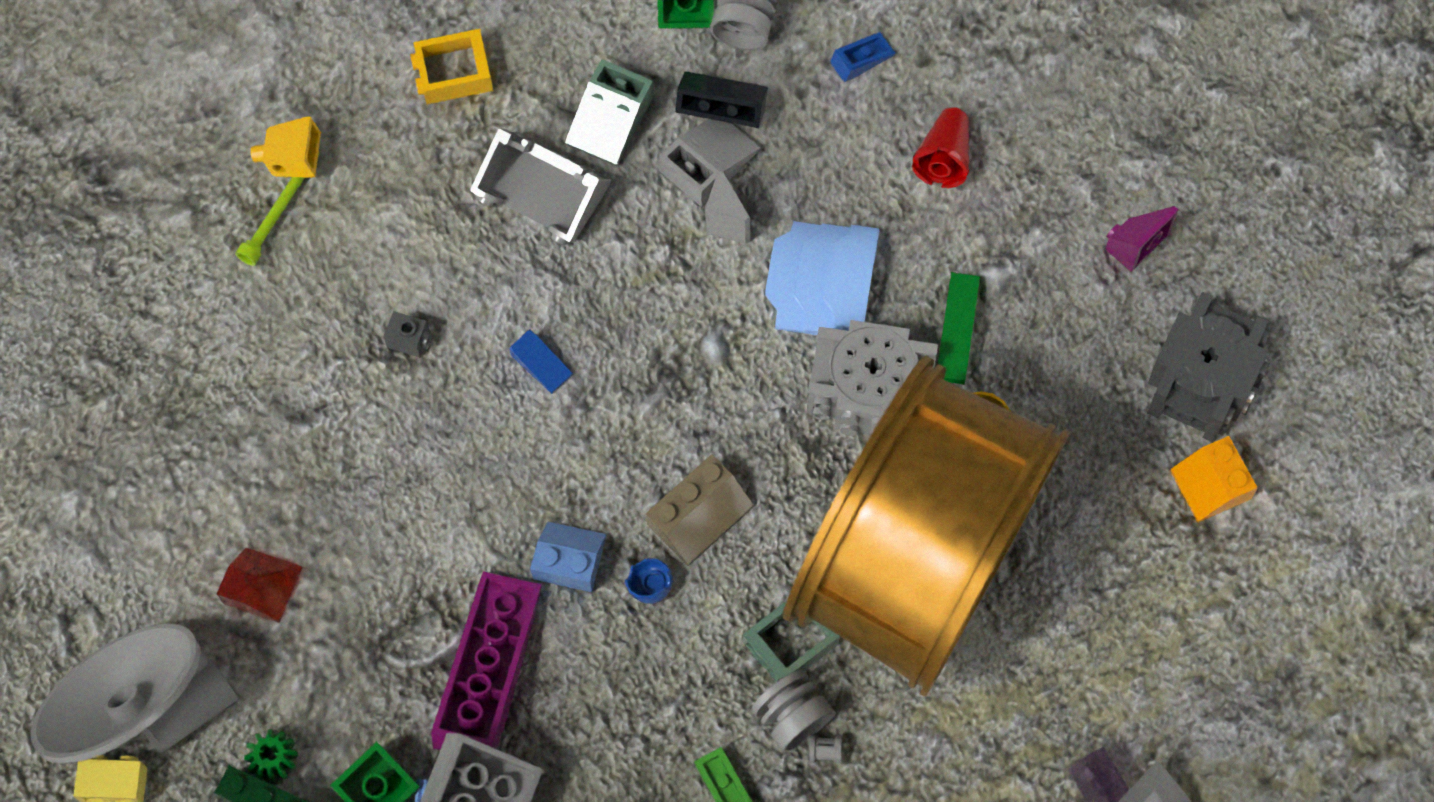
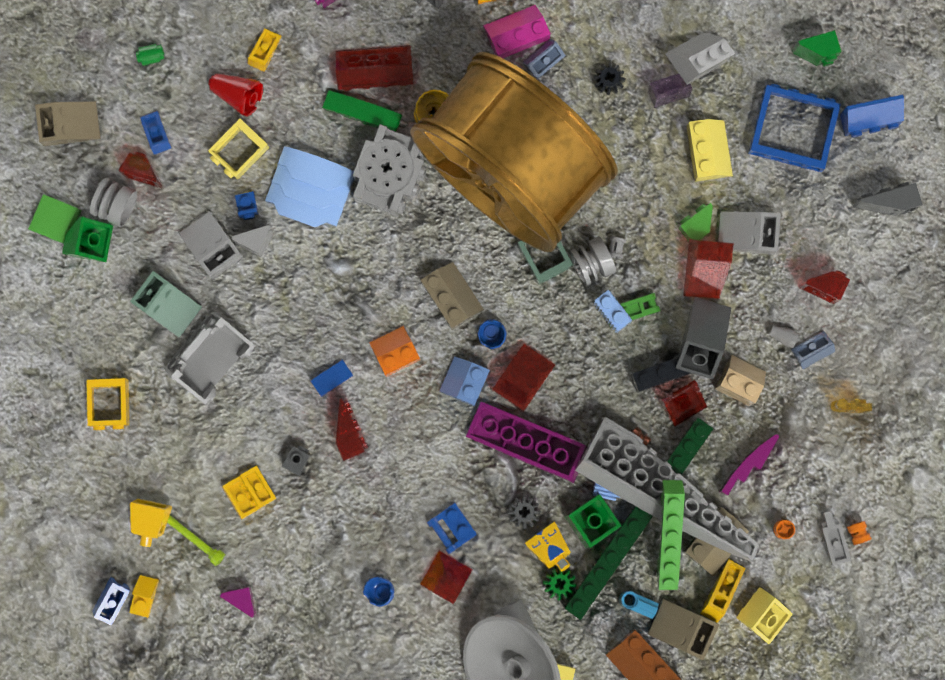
camera: 85 degrees left, 15 degrees up
black brick [675,71,768,128] -> none
none -> brick [92,577,130,625]
none -> clear red slope [119,152,163,189]
none -> yellow slope [129,575,159,618]
none -> green brick [136,44,165,66]
none -> light yellow window [208,119,269,180]
none -> magenta slope [220,587,256,618]
none -> yellow slope [222,465,276,520]
none -> blue bracket [235,191,259,220]
none -> yellow slope [248,28,282,72]
none -> clear red slope [336,45,414,91]
none -> clear red slope [336,398,369,462]
none -> blue hair [363,576,395,607]
none -> orange slope [369,326,420,377]
none -> blue plate [427,503,477,554]
none -> dark pink slope [483,5,551,58]
none -> clear red slope [492,344,555,413]
none -> dark grey gear [508,496,541,529]
none -> sand blue slope [523,39,566,79]
none -> yellow torso [525,521,571,572]
none -> black gear [593,63,626,96]
none -> light blue brick [593,290,632,333]

